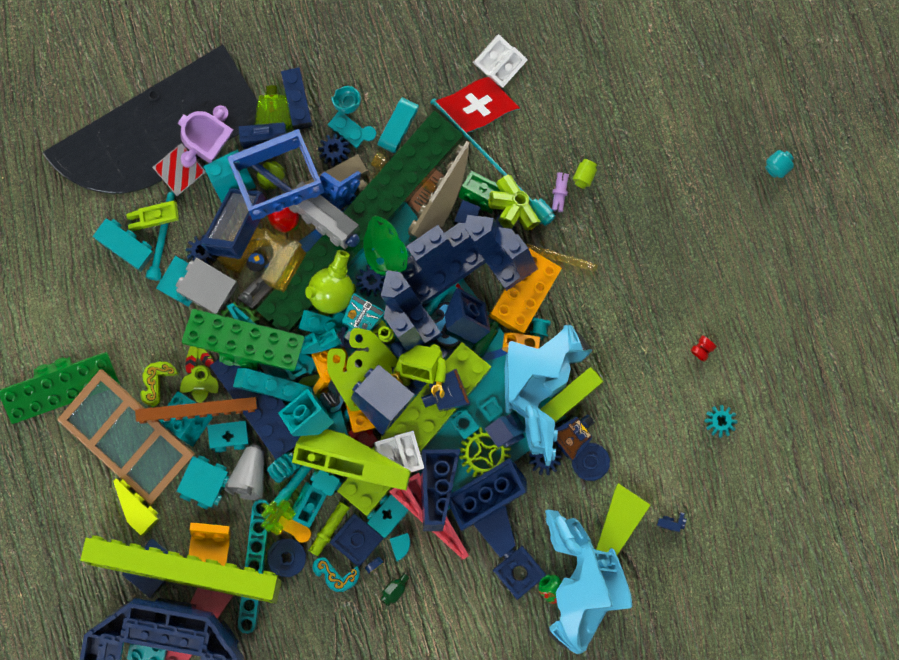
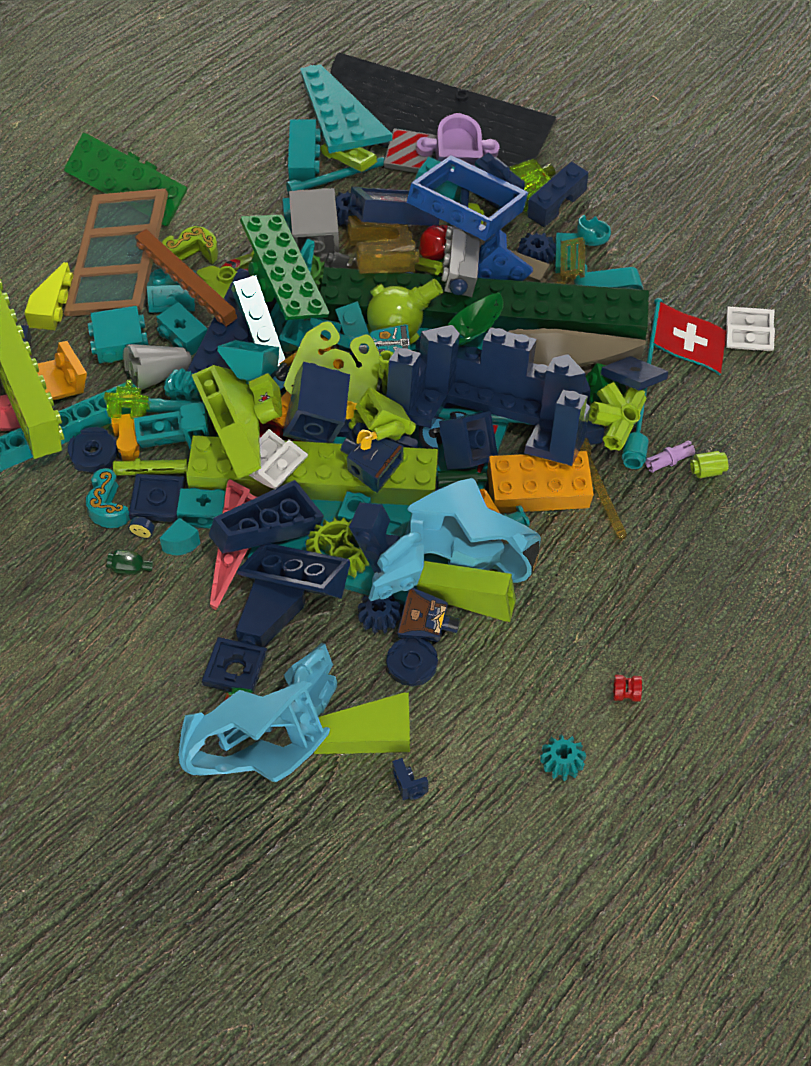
camera: 50 degrees right, 25 degrees down
none -> lime leg [249,373,282,424]
none -> teal wing [300,64,393,153]
none -> lime axle [411,257,443,276]
none -> clear yellow tile [560,237,585,281]
none -> dark blue tile [601,356,669,391]

